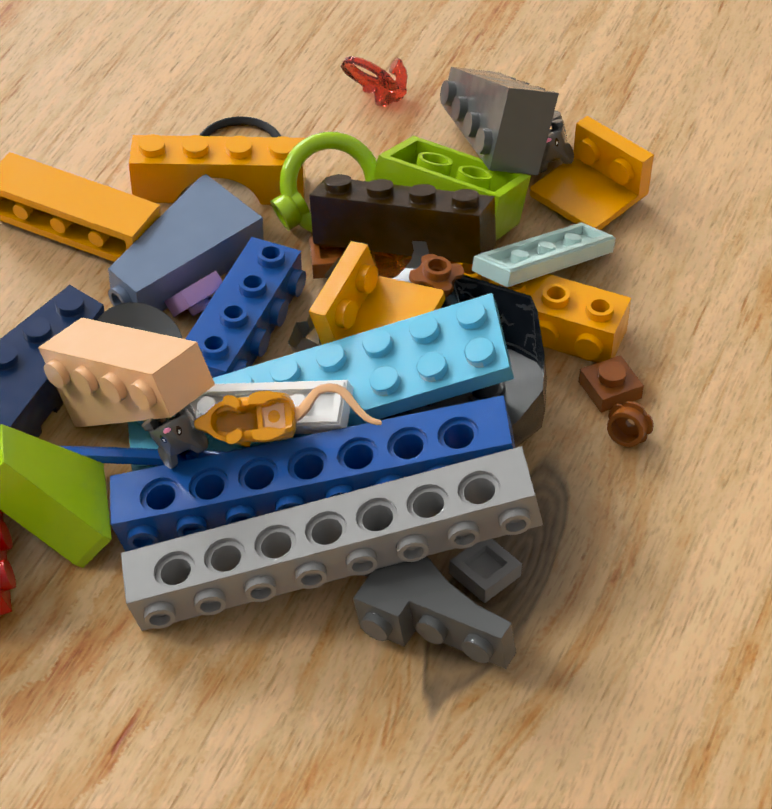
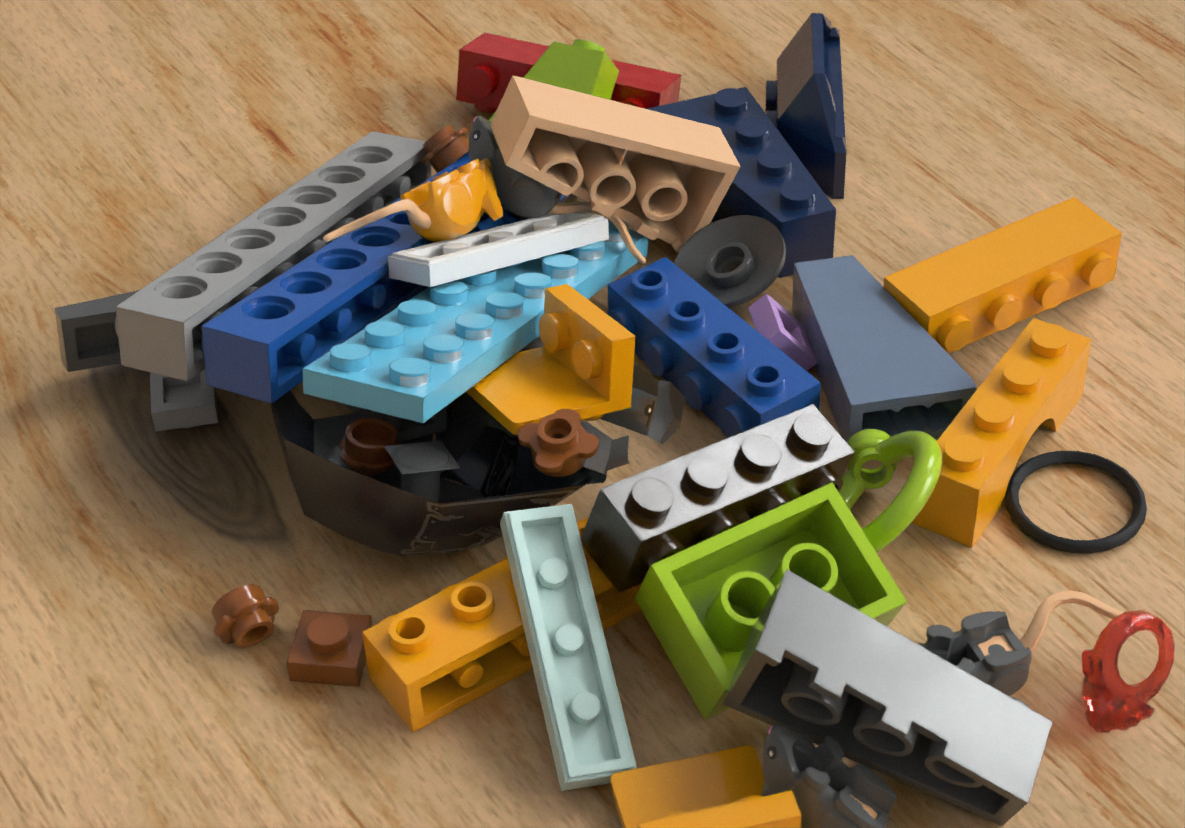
camera: 125 degrees right, 5 degrees down
none -> dark orange plate [422,125,469,173]
none -> dark grey animal [918,591,1152,696]

